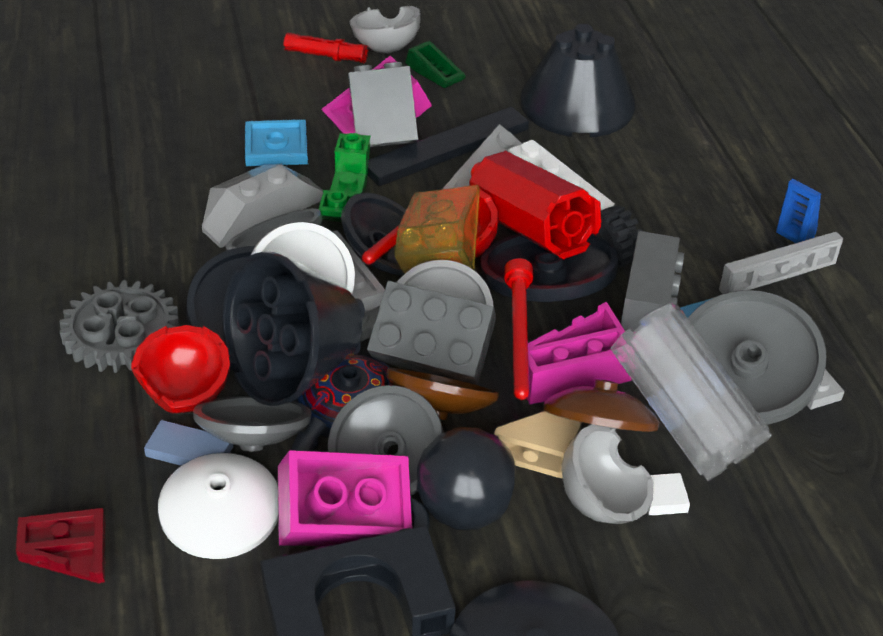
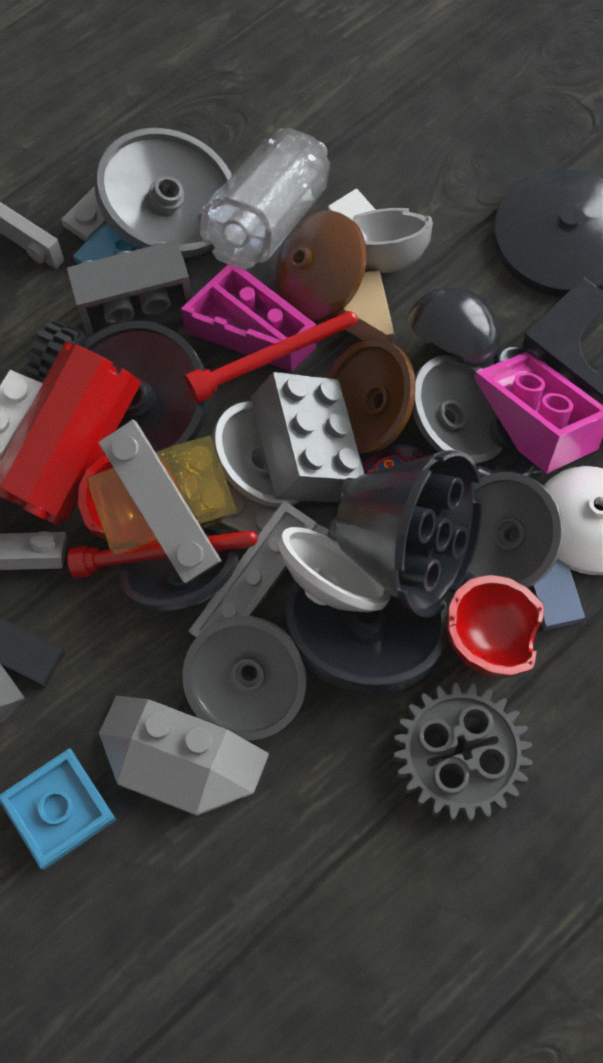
camera: 115 degrees left, 25 degrees up
green slope [318,133,371,222] -> none
none -> light grey plate [98,420,222,583]

